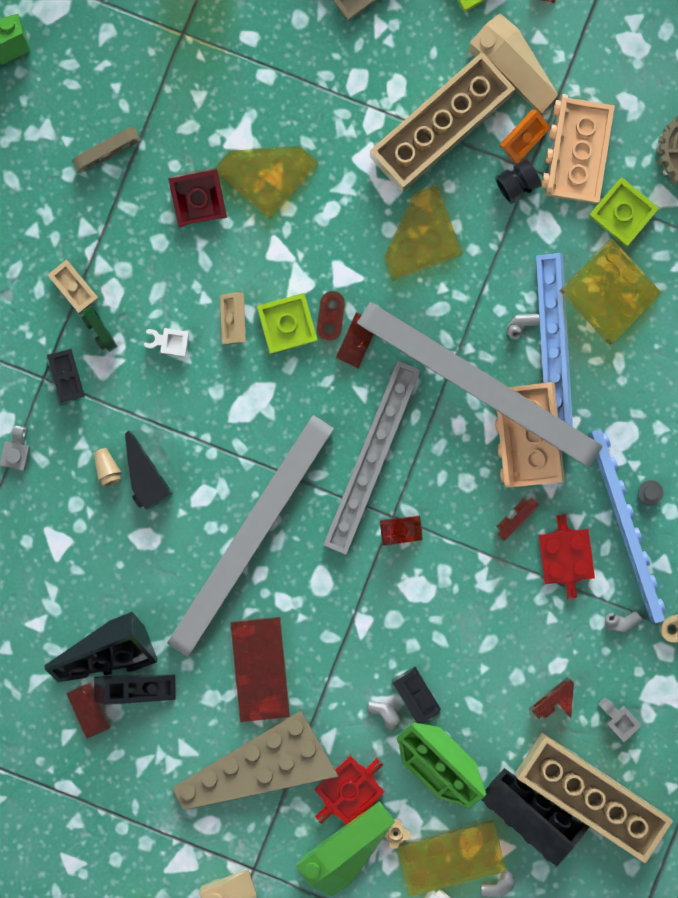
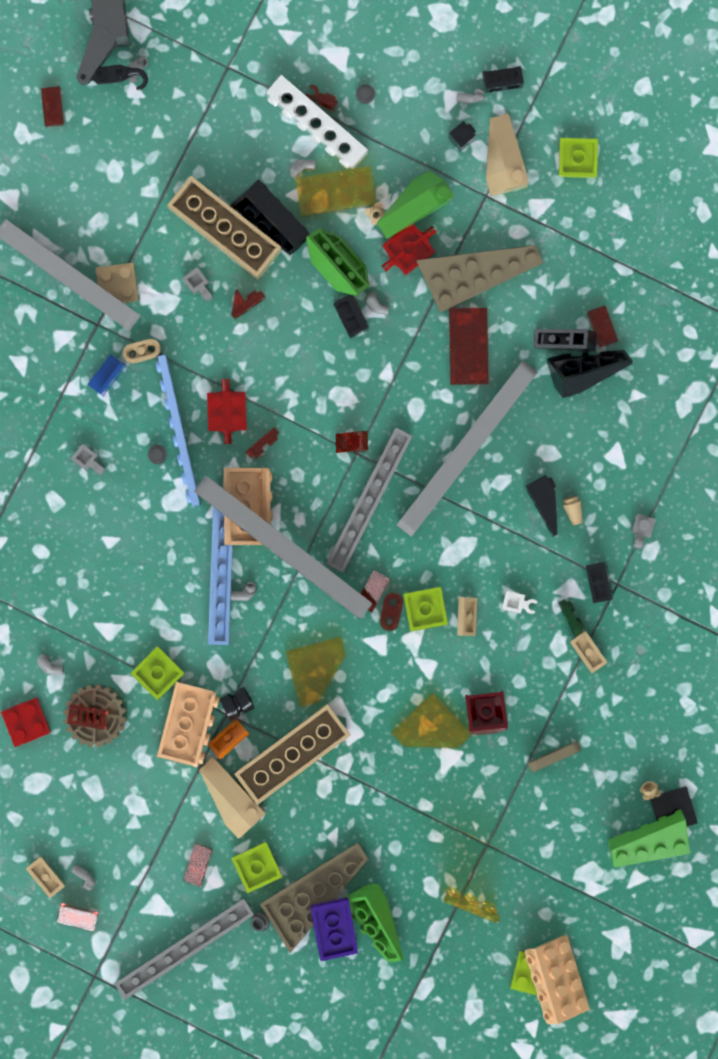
camera: 175 degrees left, 0 degrees up
clear yellow plate [559,239,662,344] -> none
light grey arm [605,611,643,633] -> none

